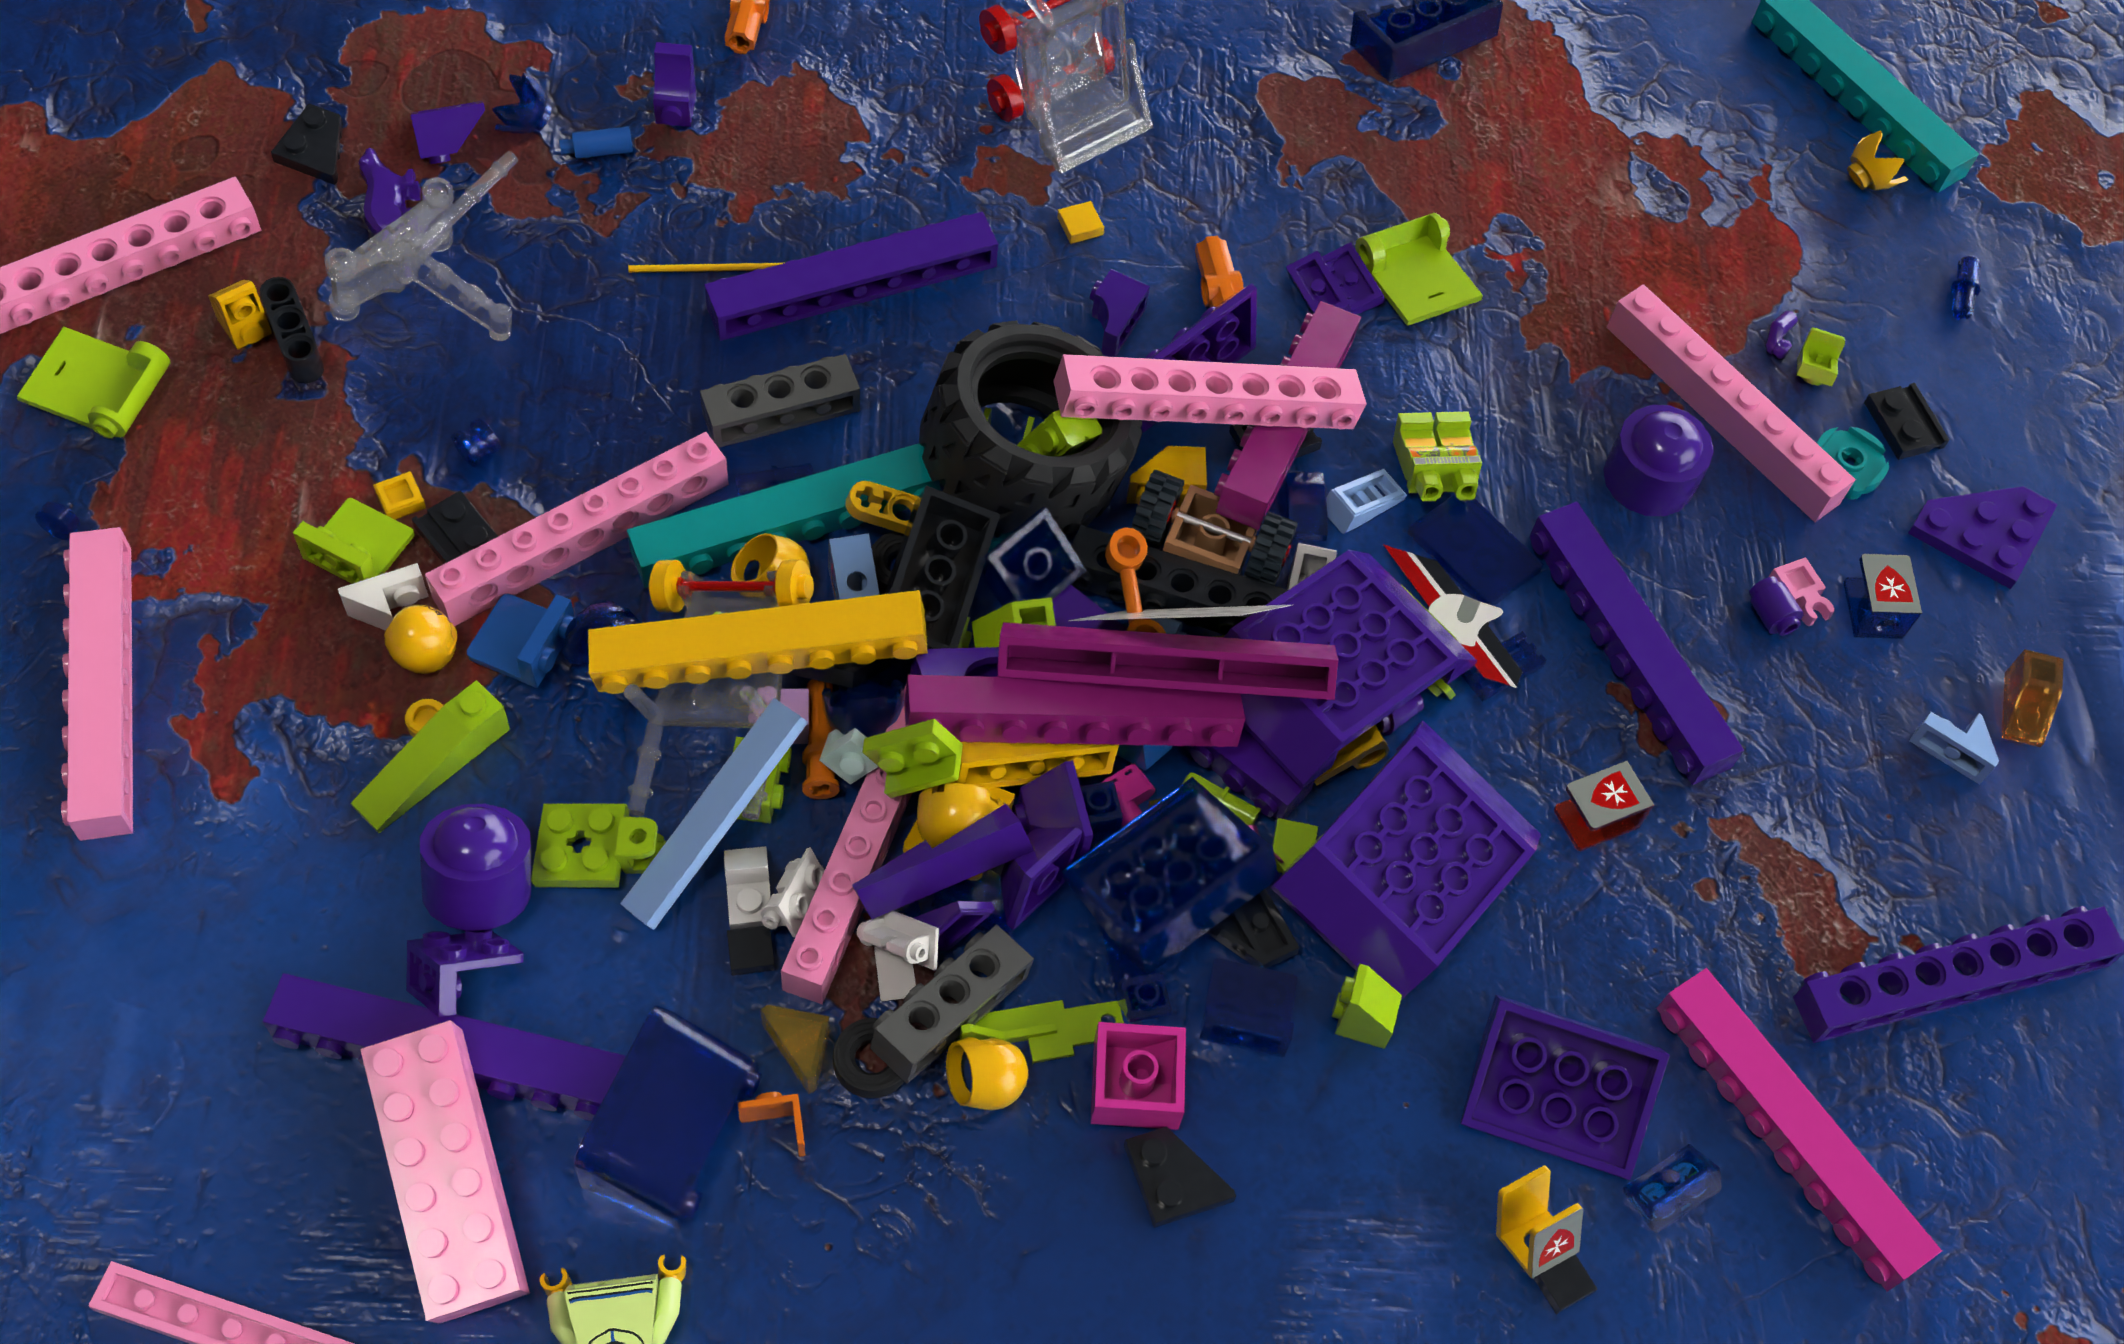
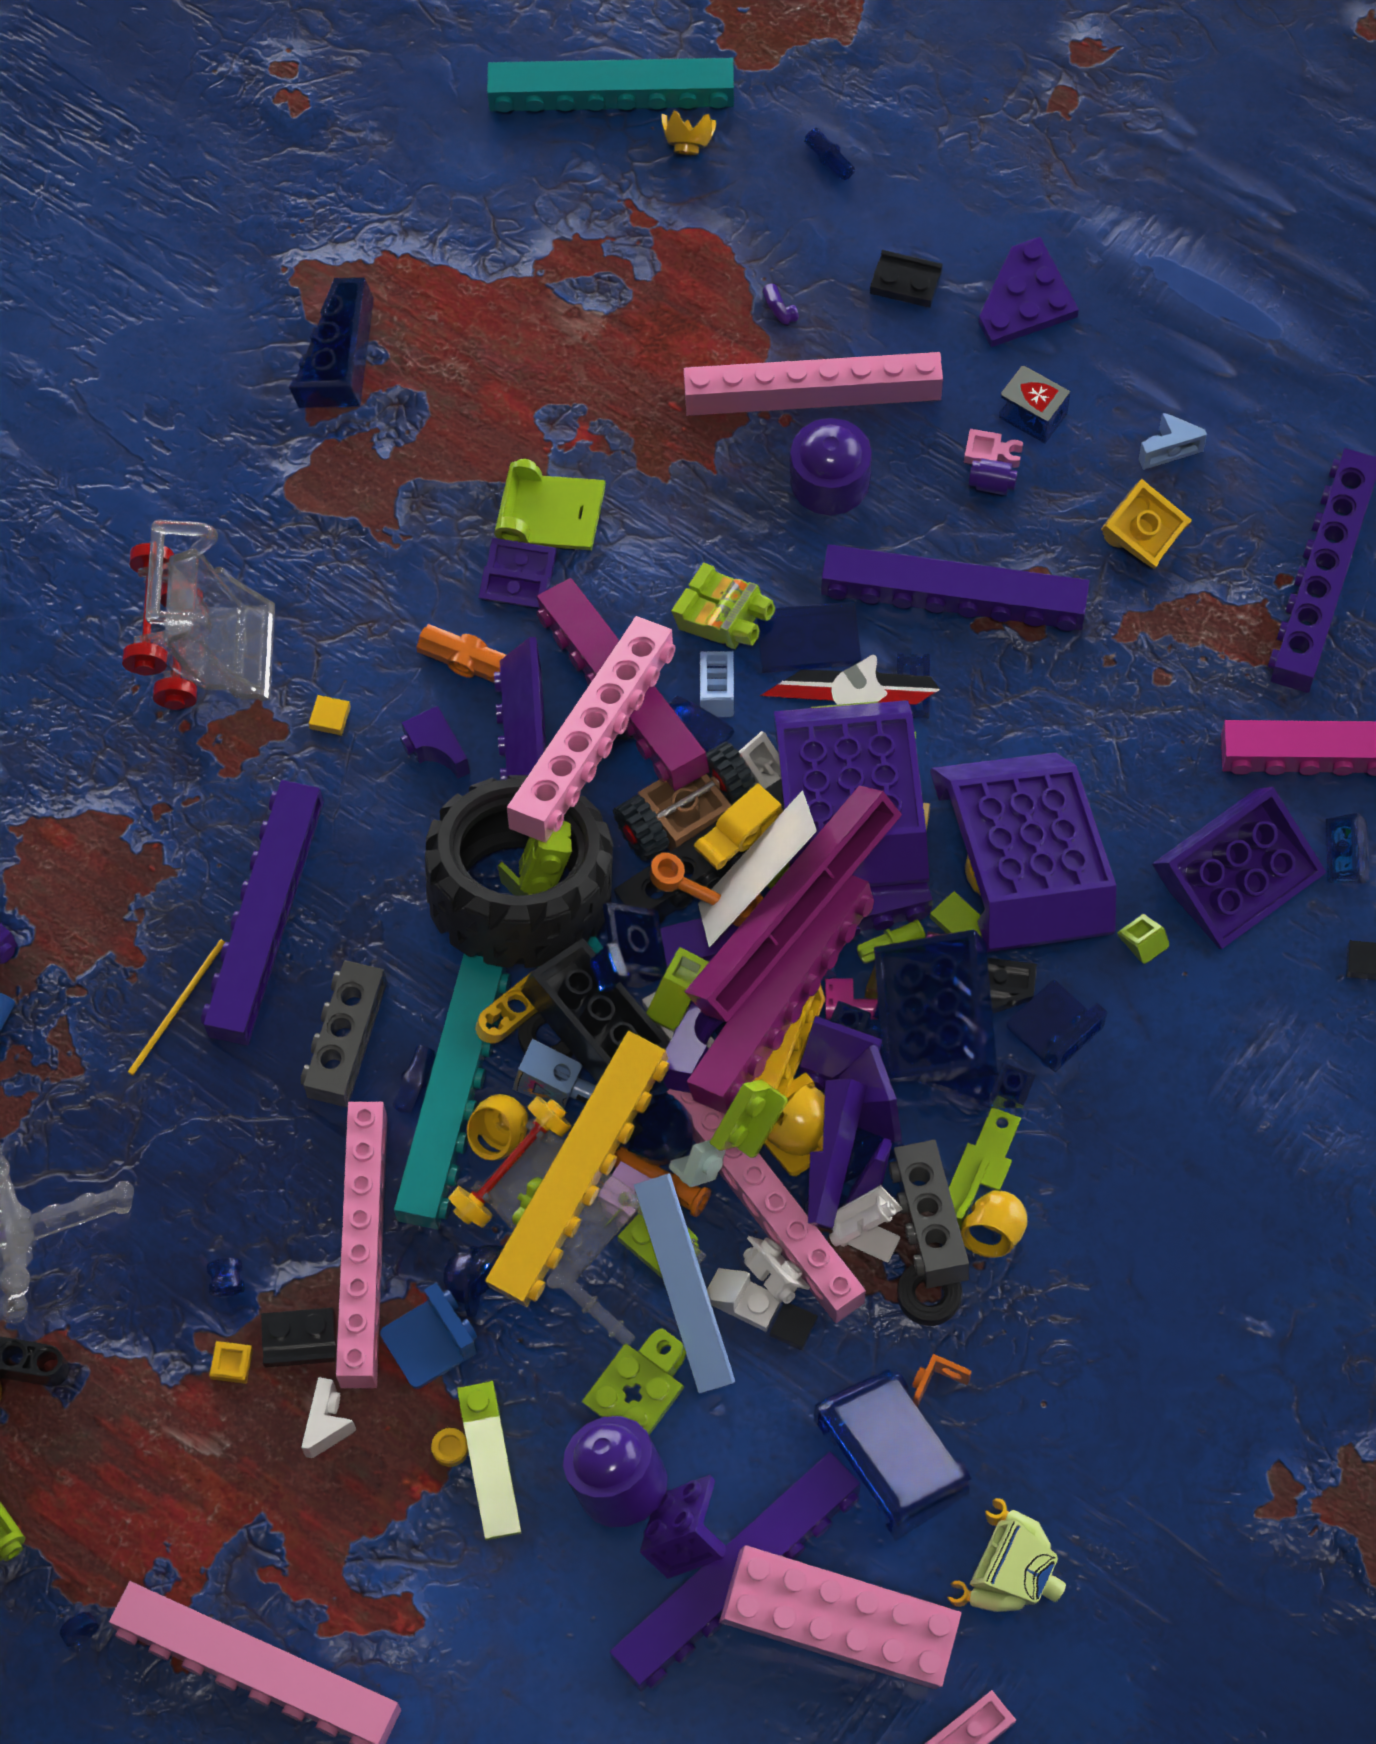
camera: 45 degrees left, 5 degrees up
lime bracket [293,498,415,584] -> none
yellow helmet [384,605,457,674] -> none
clear yellow slope [761,1005,830,1094] -> none
dark pink slope [1091,1022,1186,1130] -> none
black wing [1124,1126,1236,1228] -> none
yellow slope [1127,446,1207,507] -> none
lime slope [1331,964,1402,1049] -> none
yellow piece [1496,1165,1583,1279] -> none
piece [1554,761,1654,851] -> none
lime bracket [1797,328,1845,387] -> none
teal plate [1817,427,1889,500] -> none
clear orange slope [2002,649,2064,747] -> none
none -> clear blue tile [590,943,628,992]
none -> yellow piece [694,783,783,870]
none -> yellow slope [1101,479,1192,569]
none -> lime slope [1117,914,1169,964]

